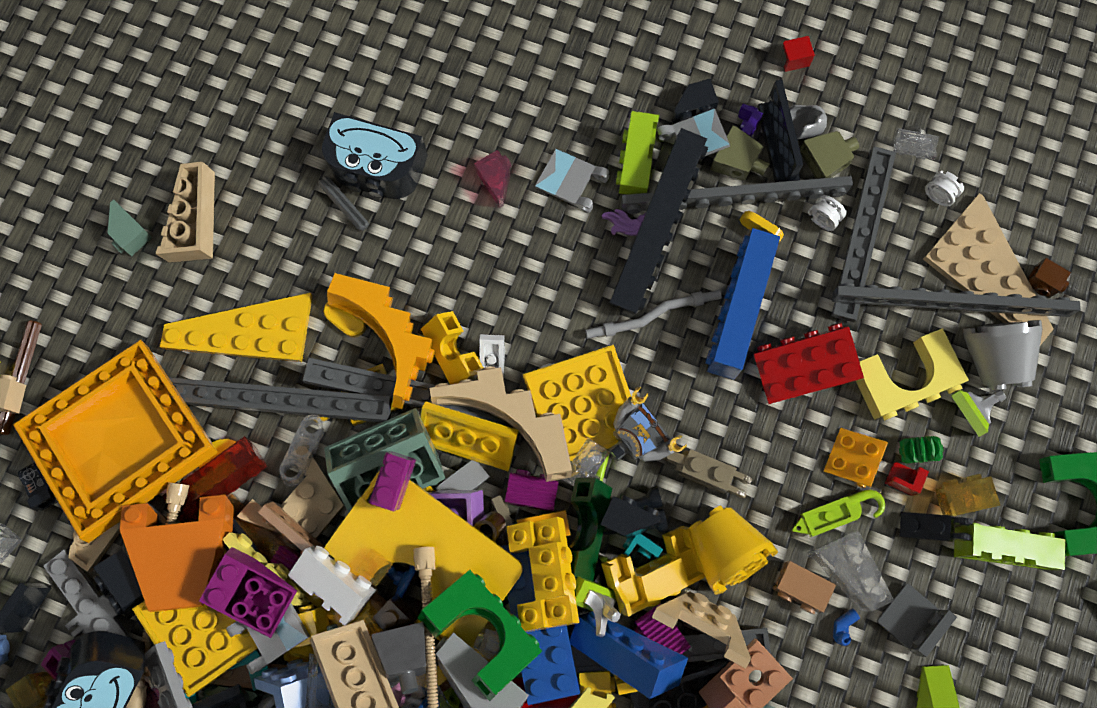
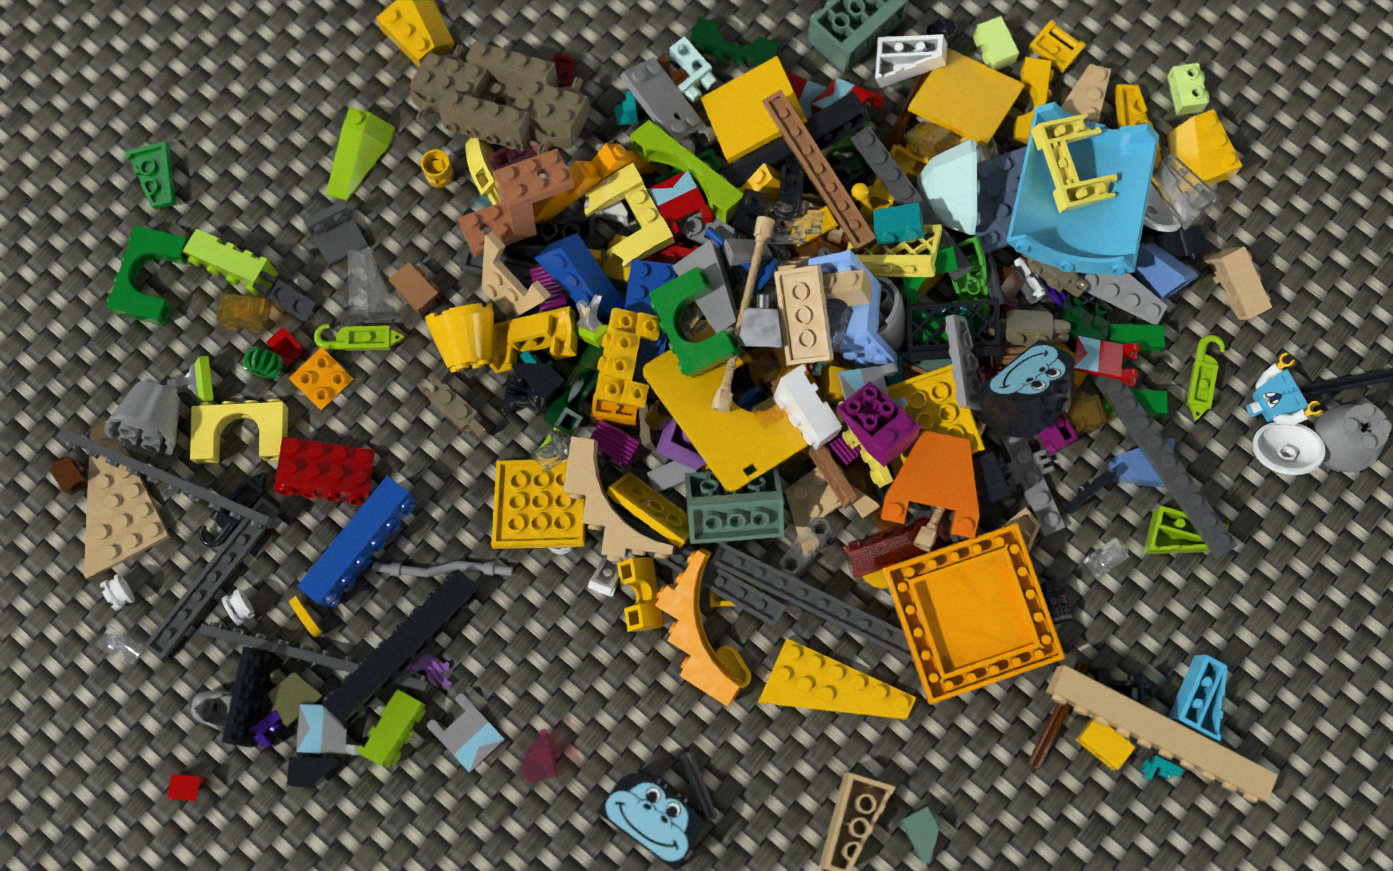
camera: 160 degrees left, 0 degrees up
magenta brick [369,451,416,511] -> none
torso [609,387,687,462] -> none
olive torso [800,131,859,179] -> none
blue arm [833,608,860,646] -> none
none -> black plate [199,472,266,548]

